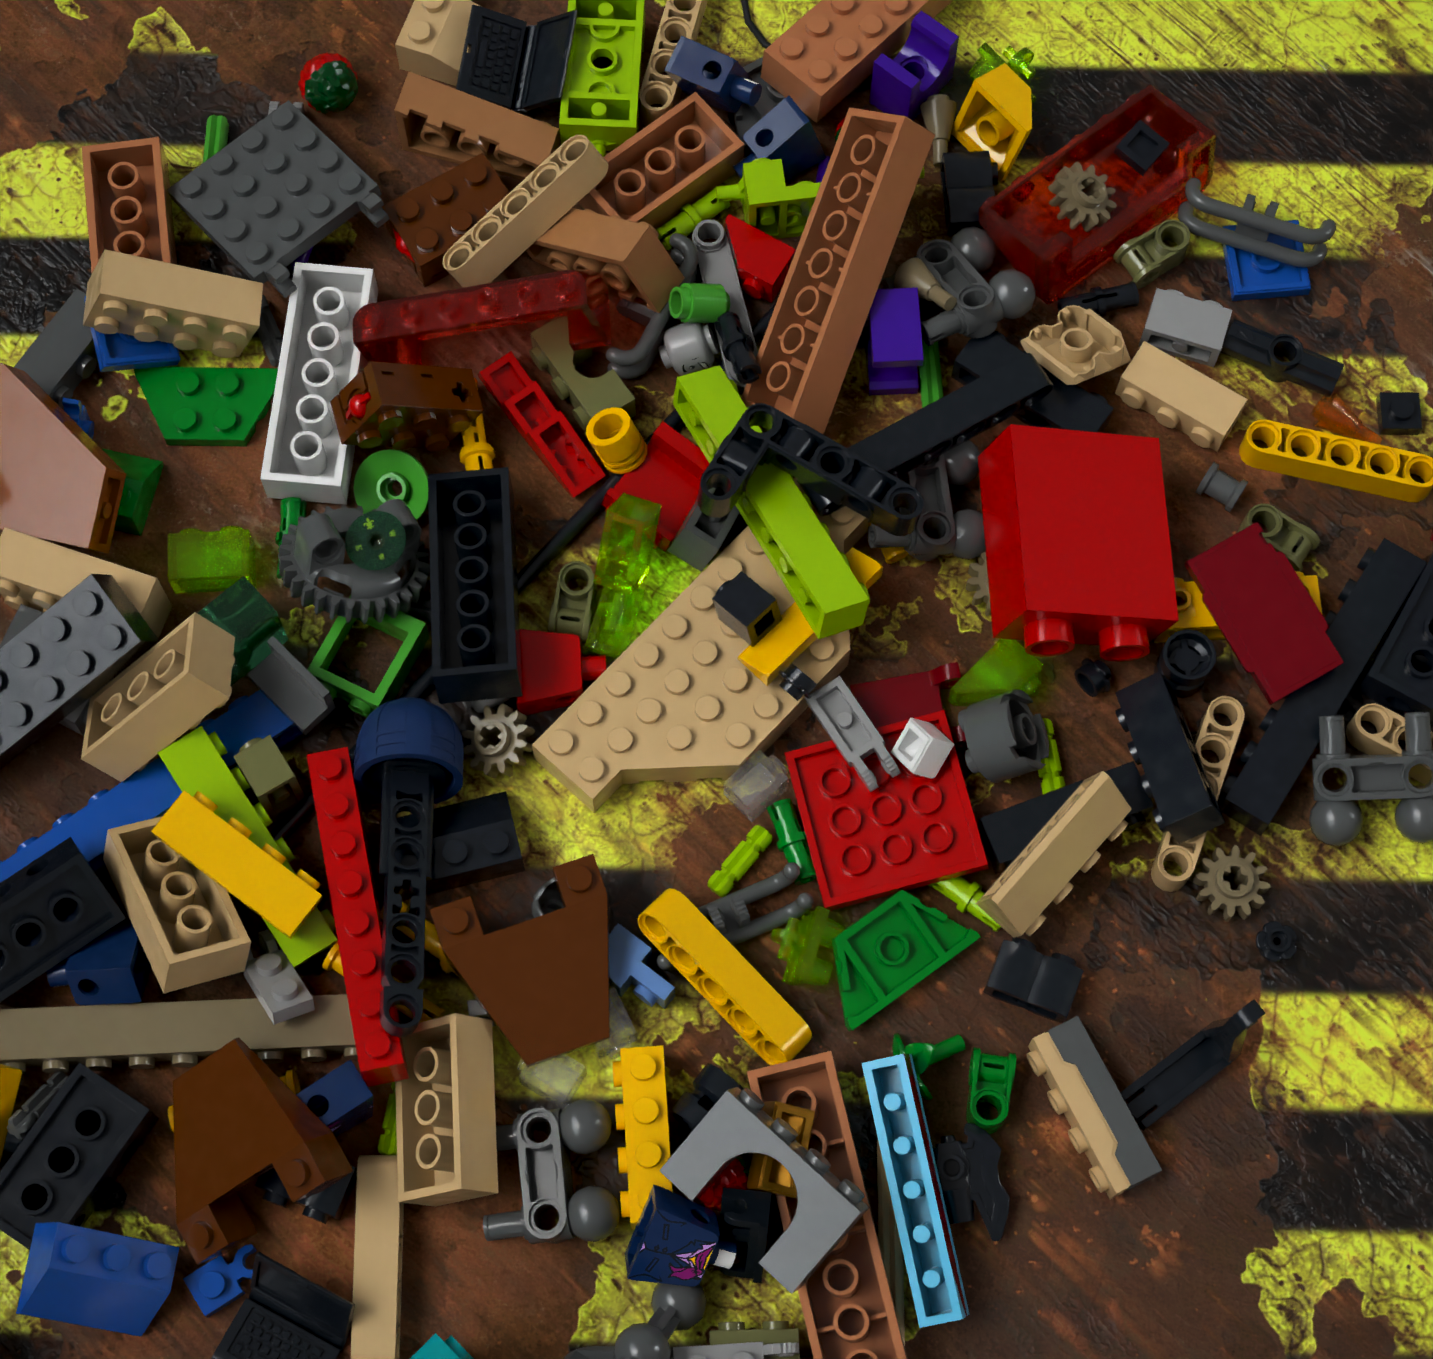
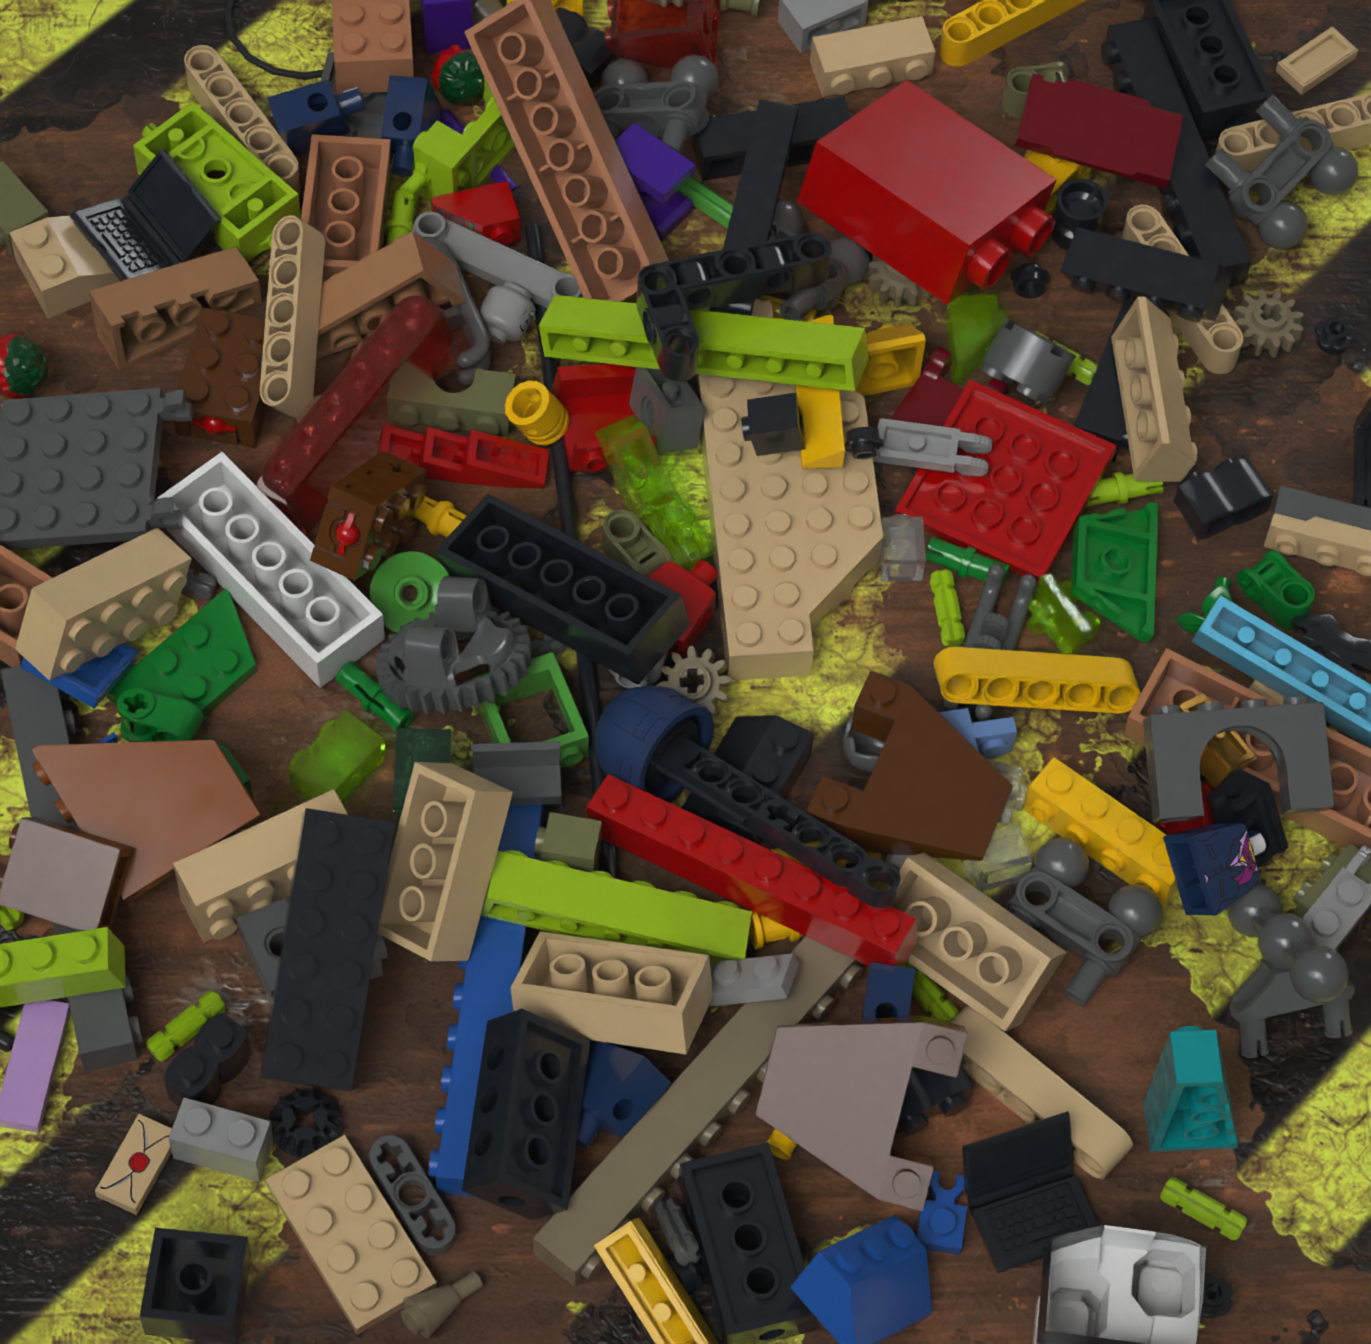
camera: 50 degrees left, 10 degrees down
yellow brick [151,790,323,939] -> none
clear green piece [345,511,406,571] -> none
bright green brick [669,283,730,323] -> none
black wheel [670,1063,744,1132] -> none
black pin [715,312,762,384] -> none
white slope [891,717,954,779] -> none
dark tan cone [894,258,957,311] -> none
tan slope [1020,305,1131,385] -> none
black pin [1057,281,1139,317] -> none
dark grey bush [1195,462,1248,513] -> none
none -> green piece [117,688,204,742]
none -> yellow slope [856,323,926,396]

